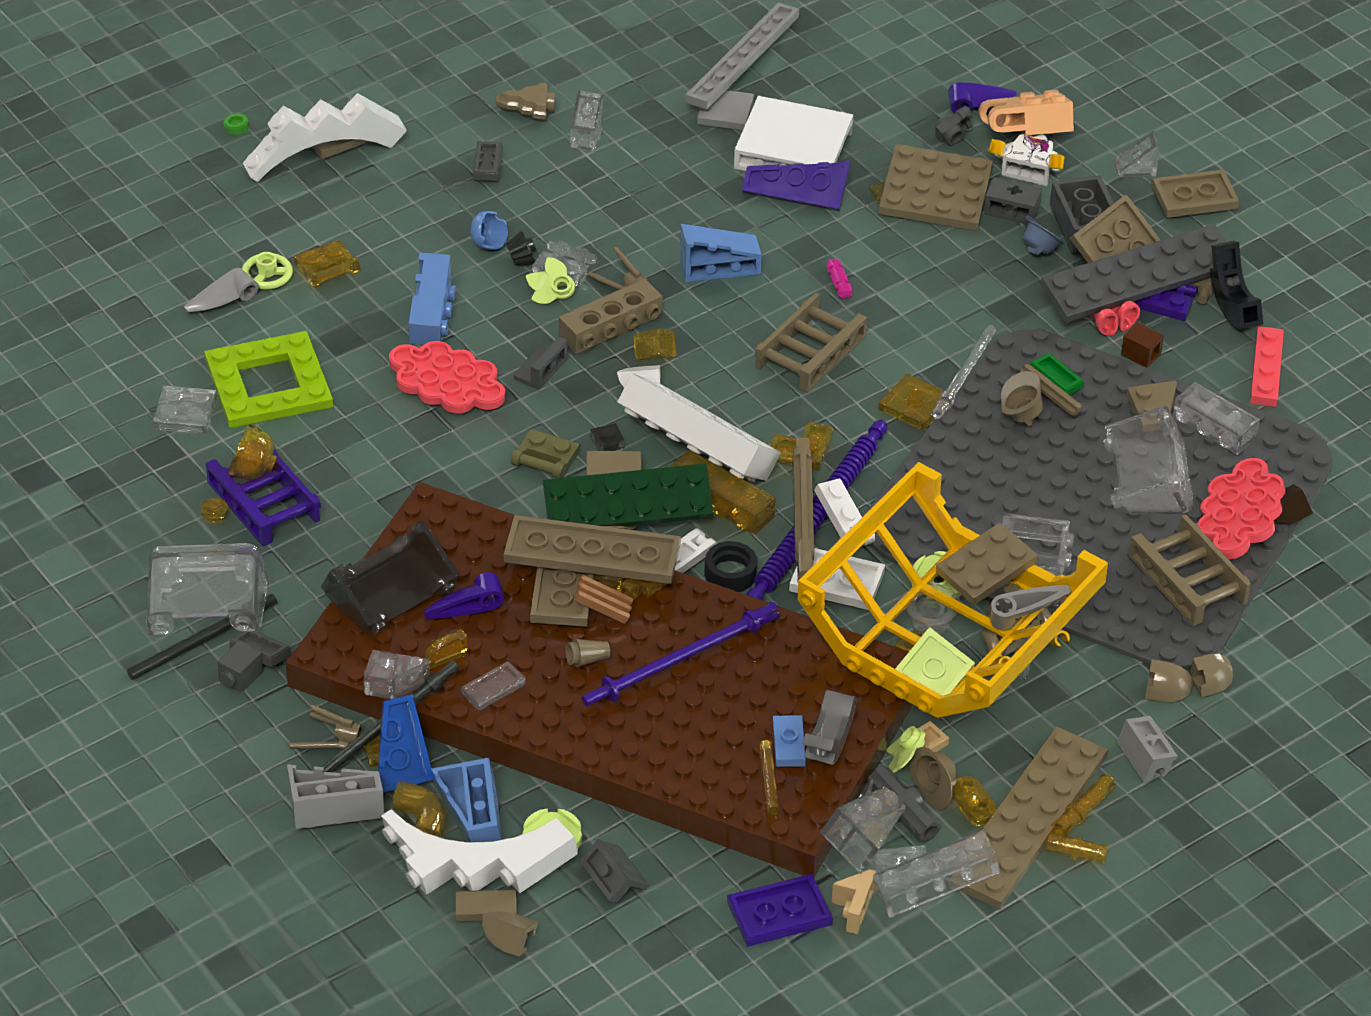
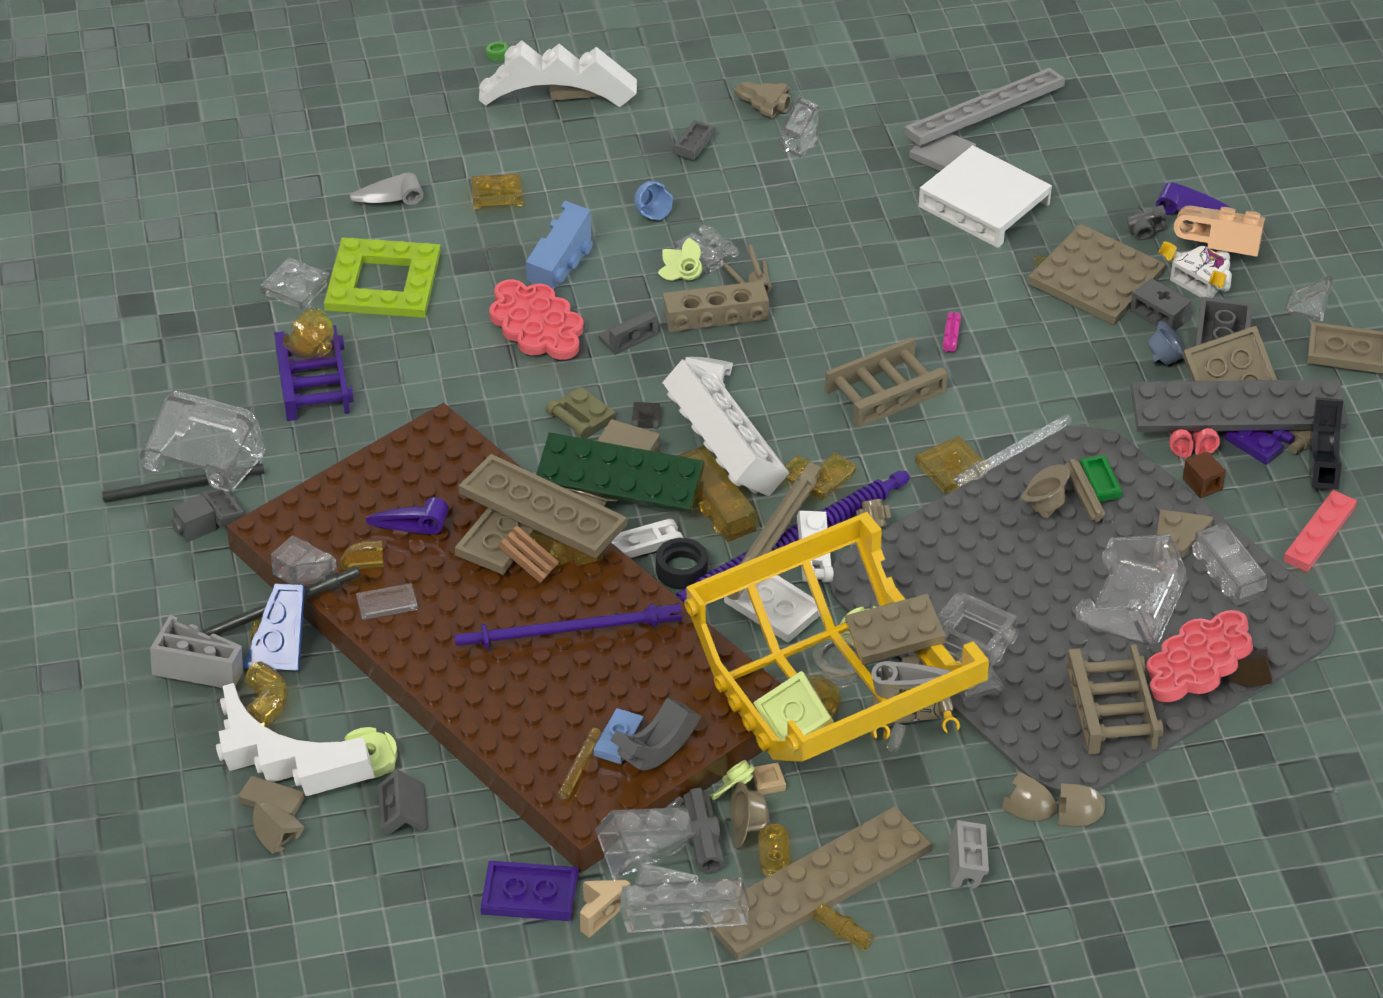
camera: 25 degrees right, 0 degrees up
clear yellow plate [200,498,228,523] -> none
yellowish green piece [242,252,293,290] -> none
dark tan plant [288,705,362,749] -> none
clear smoke windscreen [321,519,460,635] -> none
medium blue wedge [431,758,502,843] -> none
pearl dark grey piece [506,230,537,265] -> none
dark tan cone [565,639,610,667] -> none
clear yellow panel [633,328,677,360] -> none
medium blue wedge [680,224,762,282] -> none
dark purple wing [742,161,851,211] -> none
clear yellow pin [1051,774,1116,839] -> none
none -> dark tan gear [856,499,892,528]

